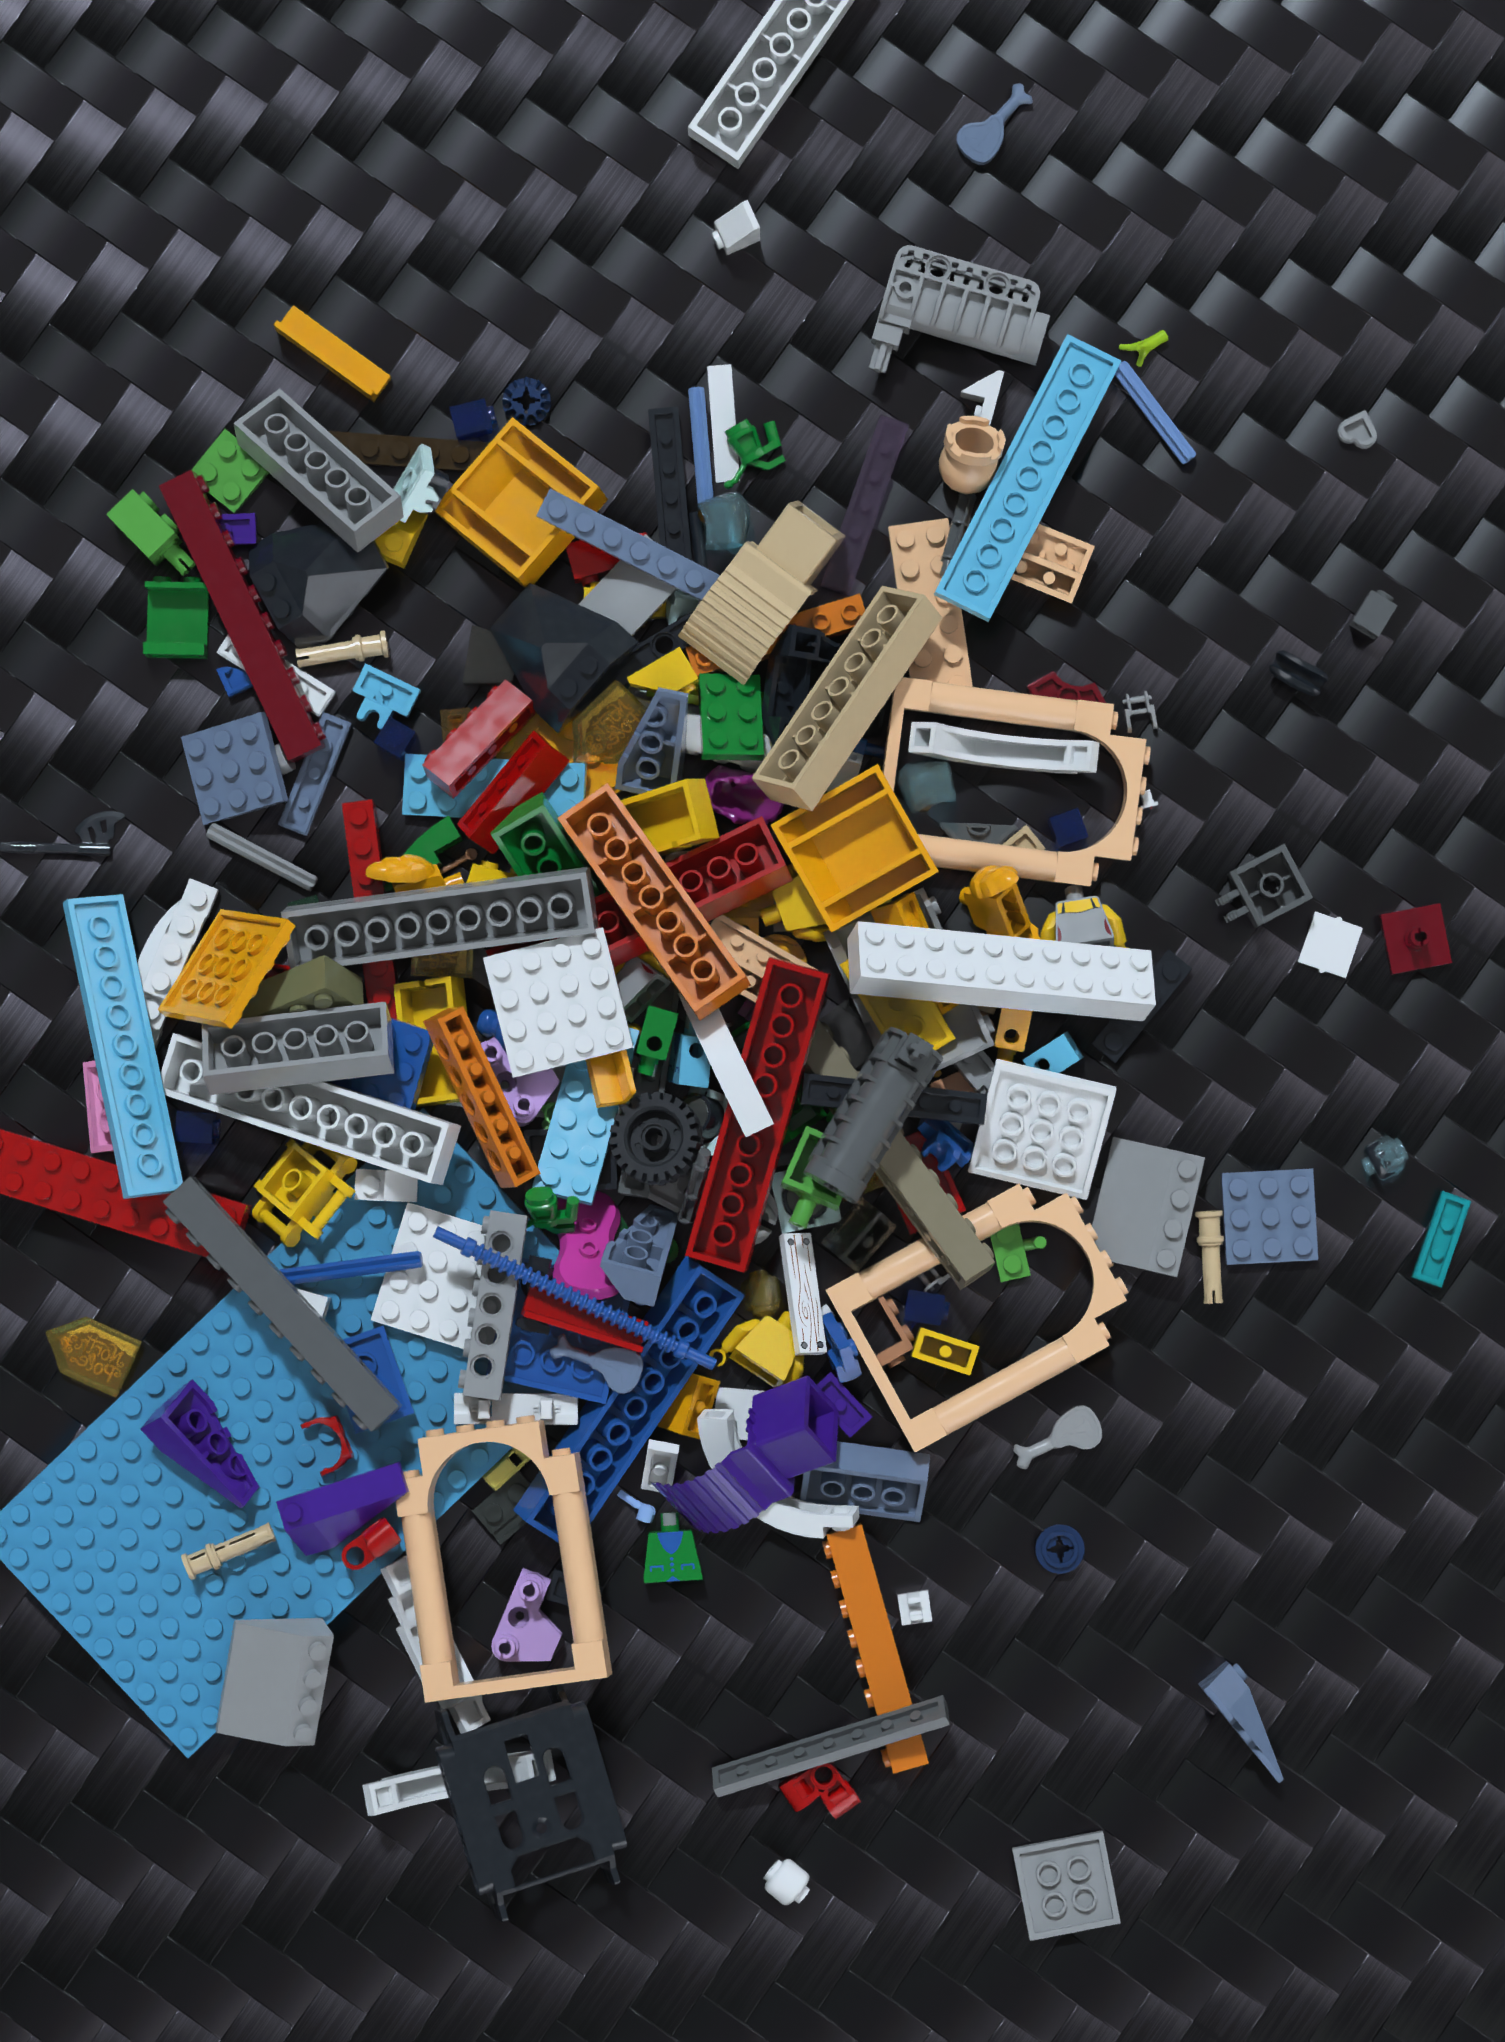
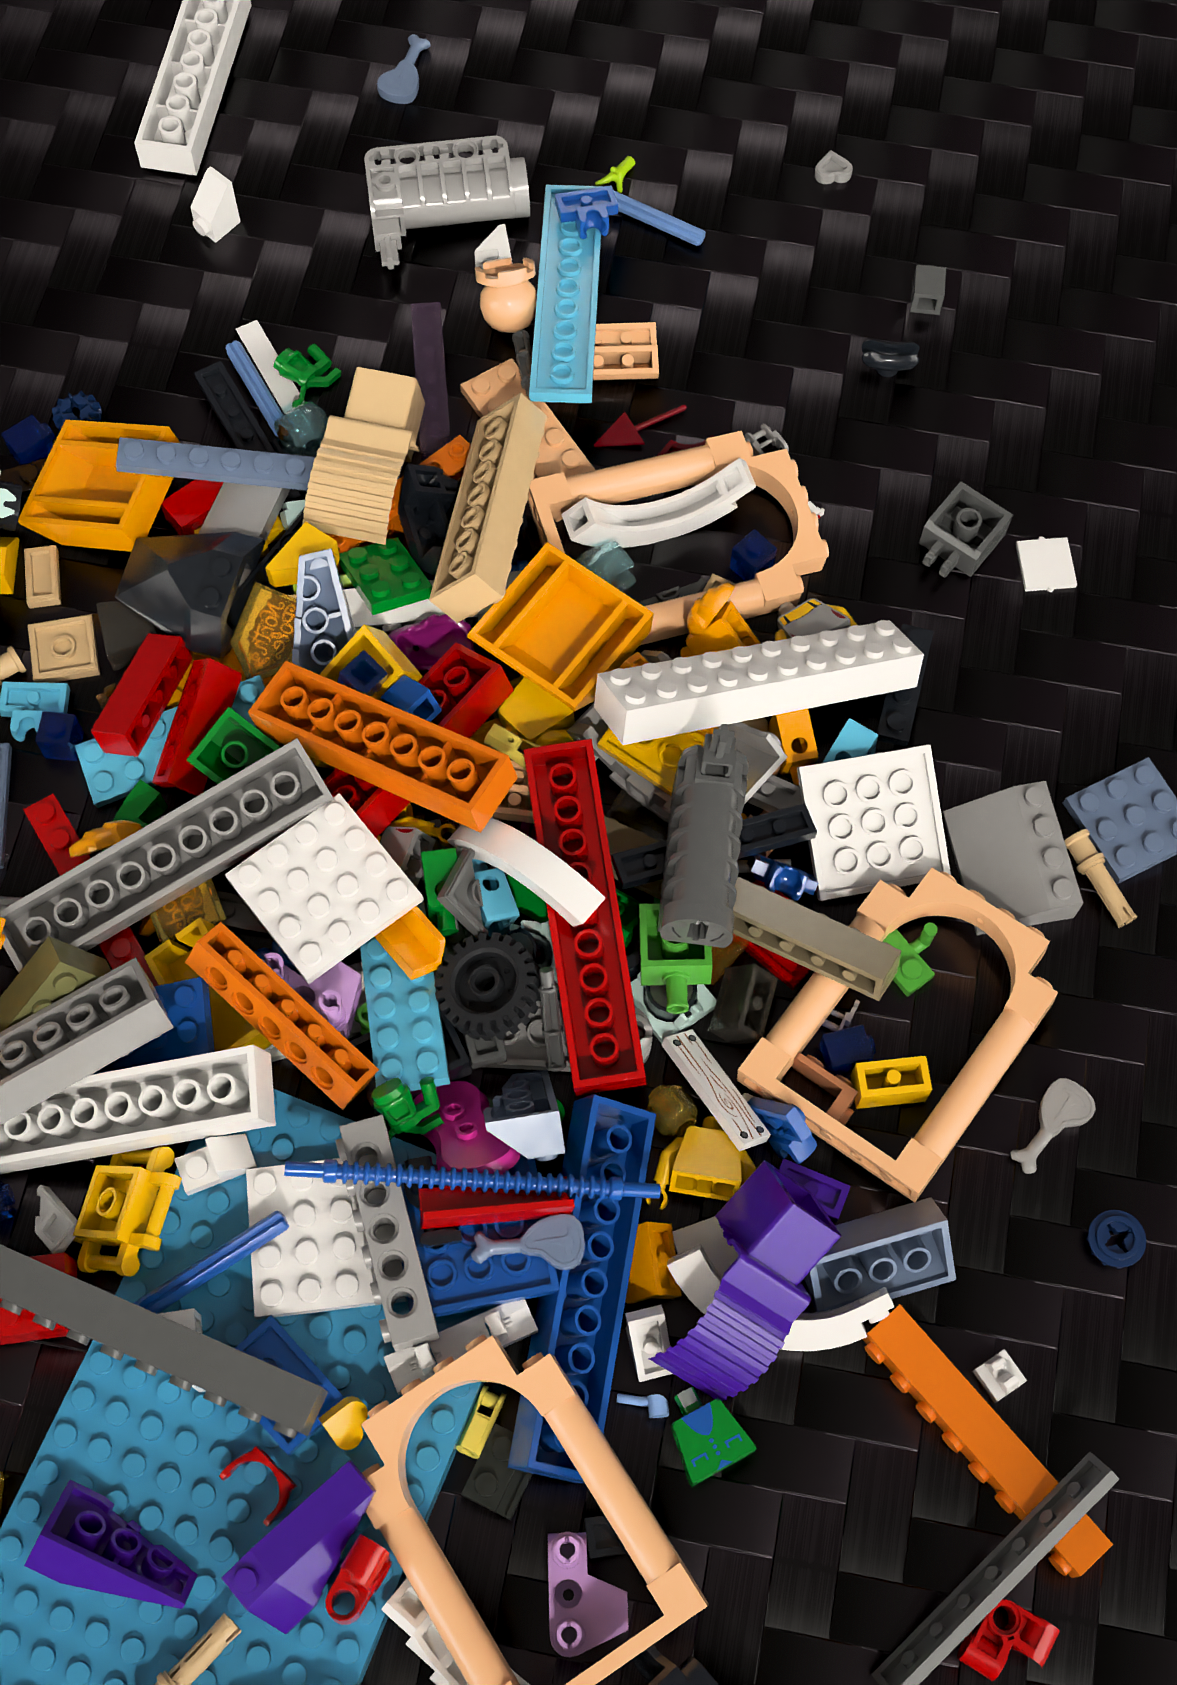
camera: 25 degrees left, 20 degrees down
dark red tile [1379,903,1452,975] -> none
none -> tan tile [24,545,61,609]
none -> tan tile [28,614,100,683]
none -> white tile [35,1185,78,1254]
none -> yellow tile [318,1396,368,1450]
none -> clear blue brick [338,650,388,697]
none -> blue brick [380,675,442,722]
none -> dark grey tile [436,848,489,940]
none -> light yellow bar [484,723,541,770]
none -> blue plate [555,185,618,239]
none -> dark red piece [594,405,687,447]

